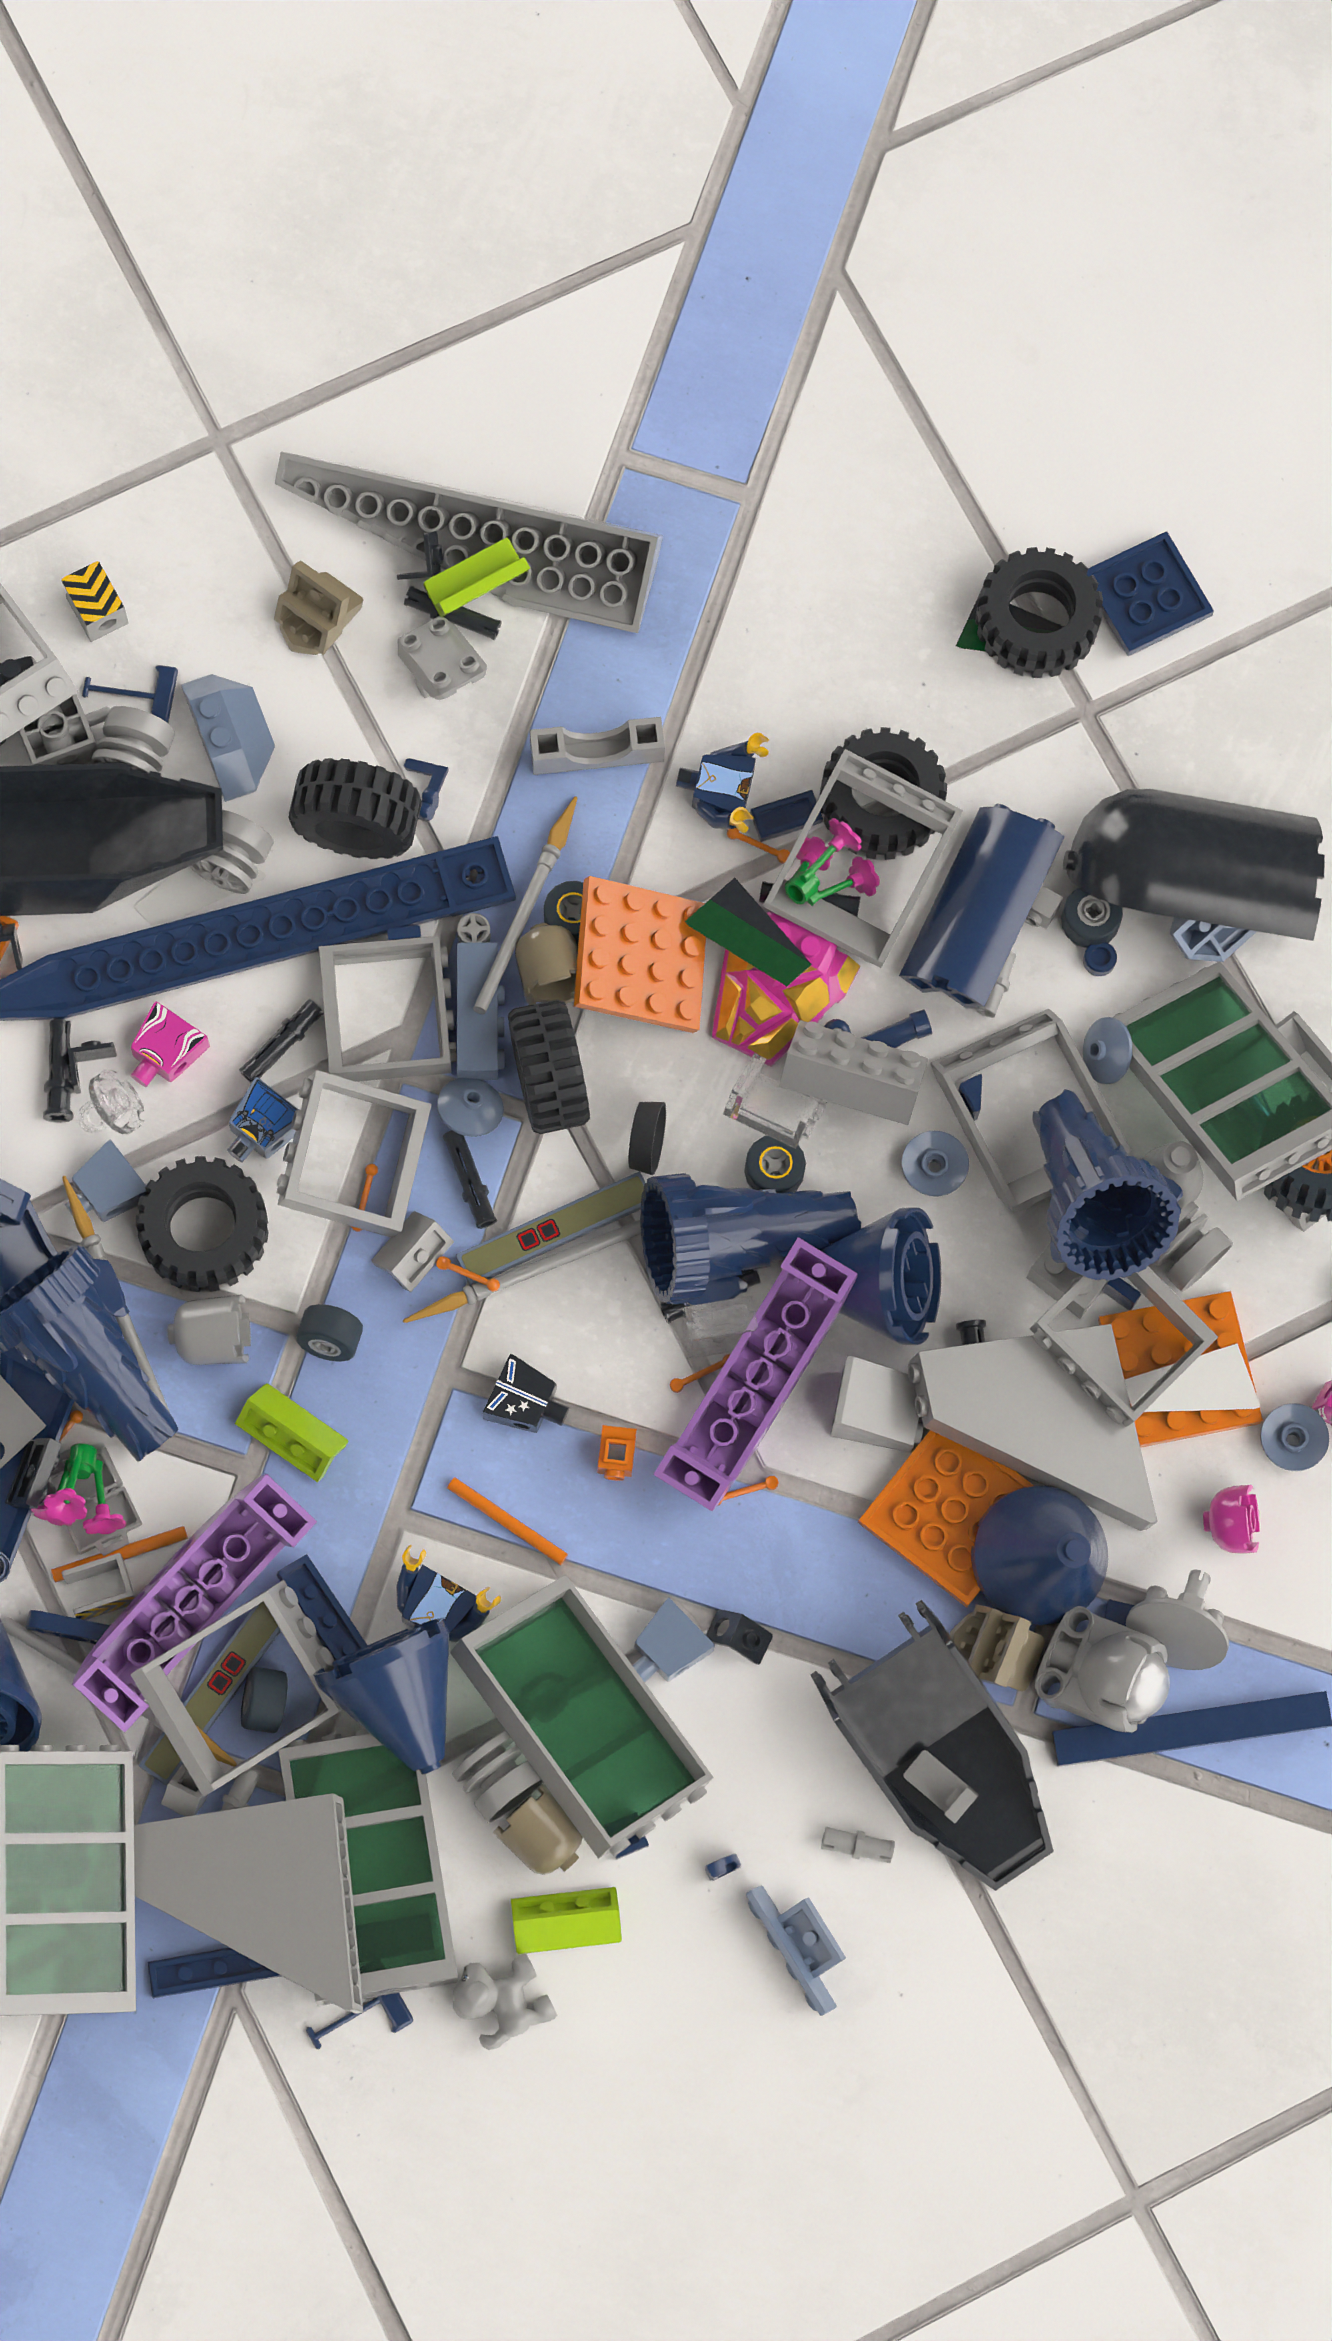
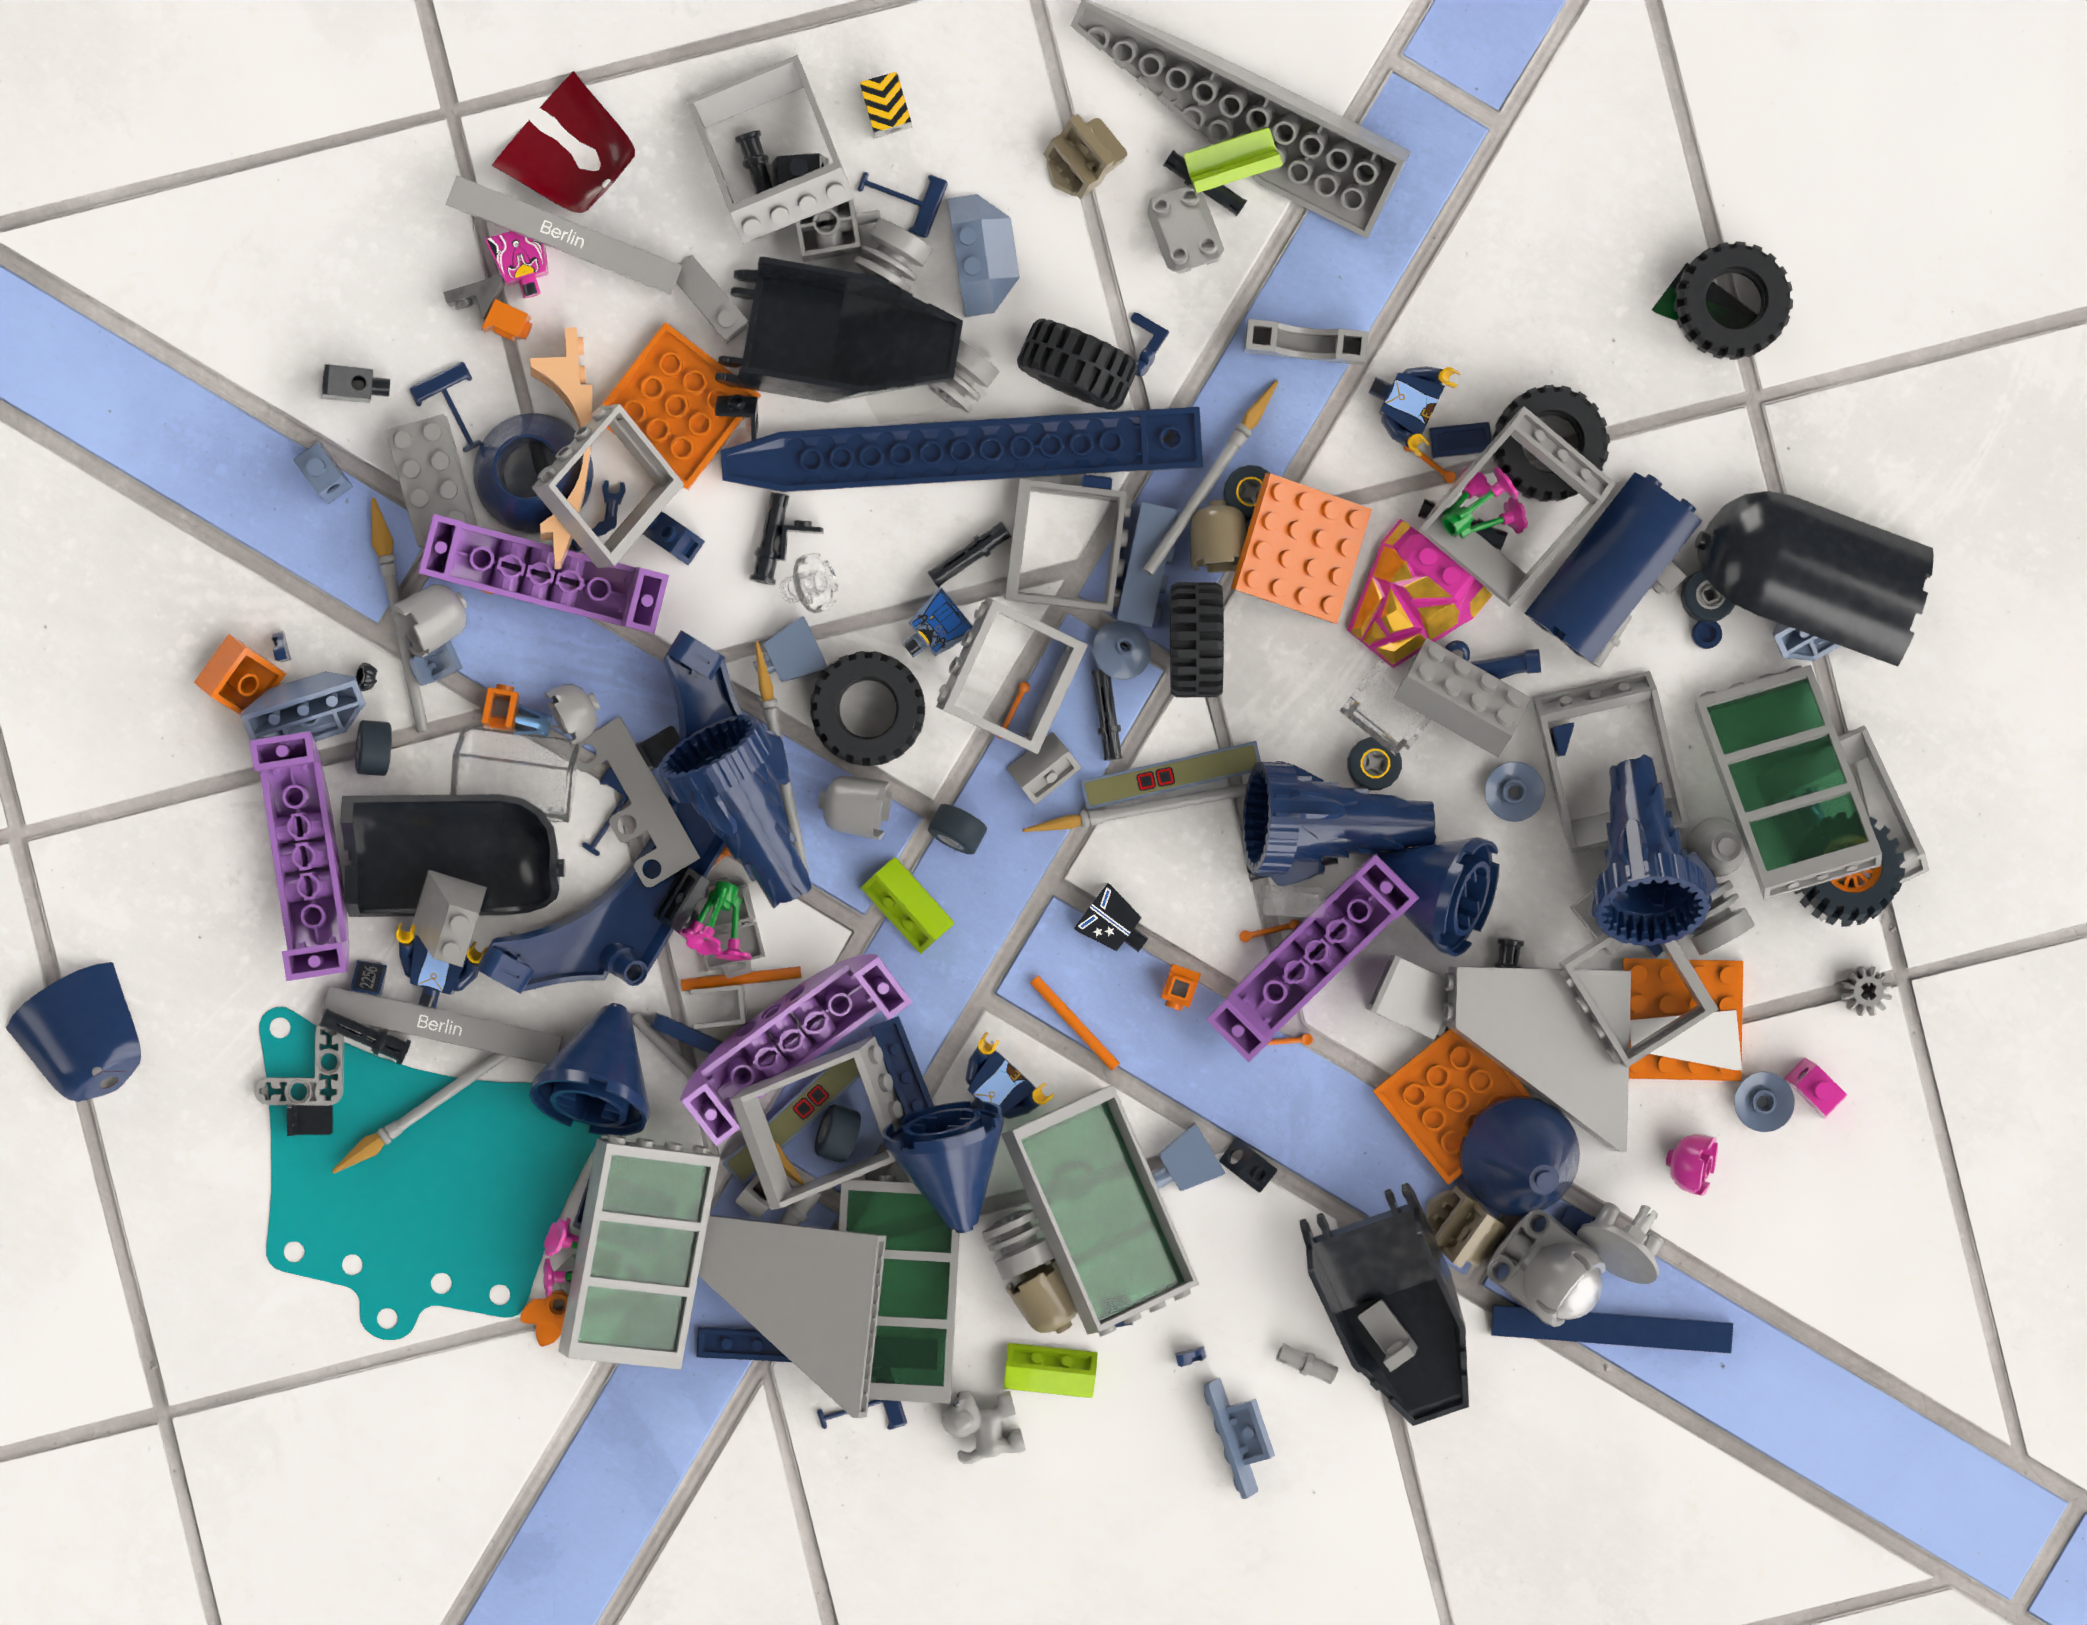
camera: 15 degrees right, 15 degrees up
dark pink torso [130,1001,210,1087] -> none
black bracket [397,531,444,580] -> none
orange hinge [436,1256,500,1292] -> none
light grey wheel [457,913,491,943] -> none
black tyre [628,1102,666,1175] -> none
dark green sticker [685,877,812,987] -> none
sand blue dish [1083,1017,1132,1084] -> none
dark blue plate [1087,531,1214,656] -> none

